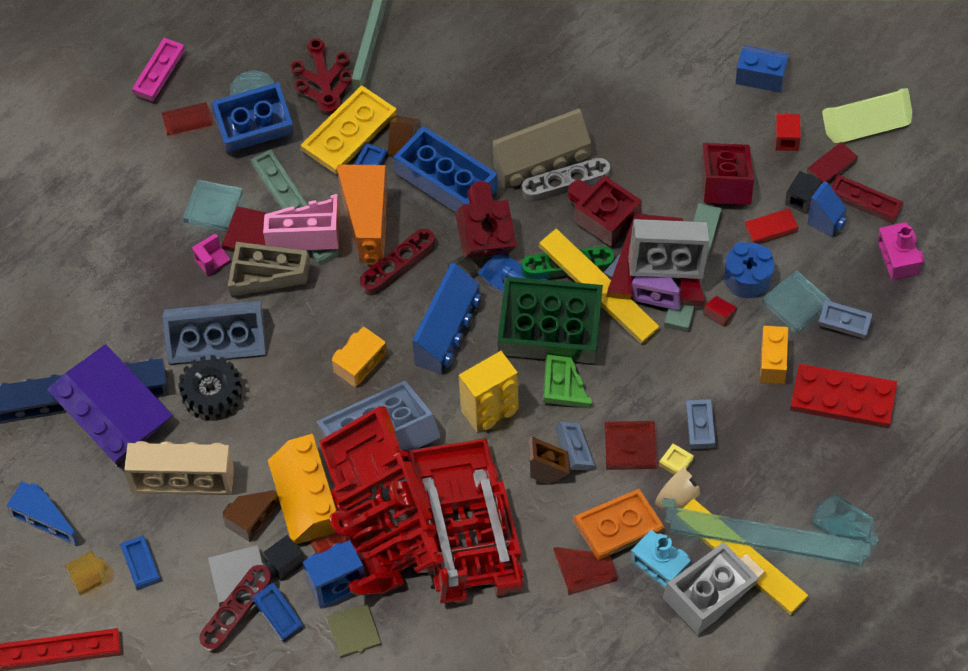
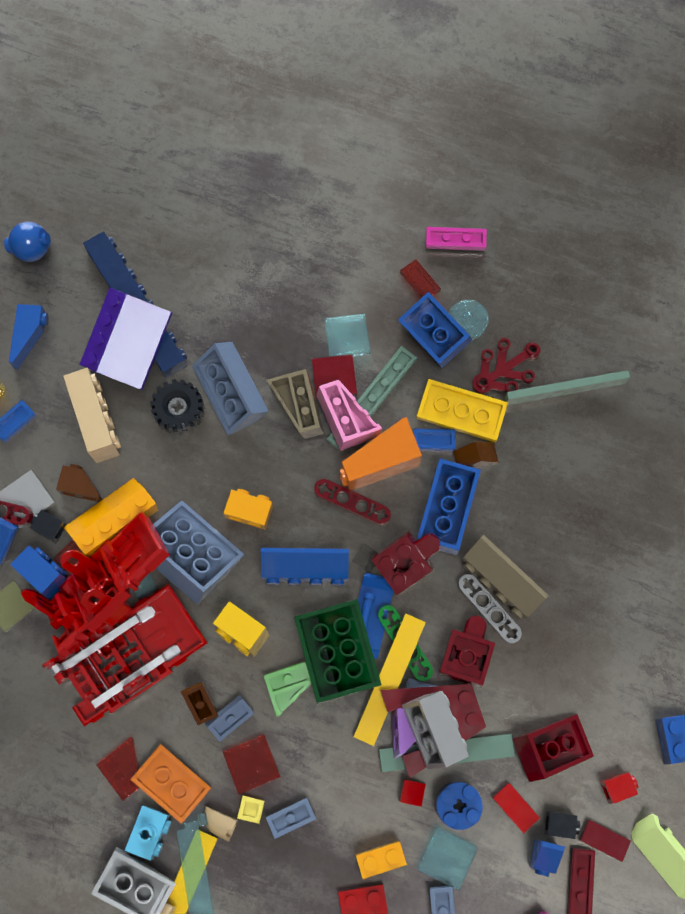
camera: 65 degrees right, 15 degrees up
dark pink panel [192,234,231,276] -> none

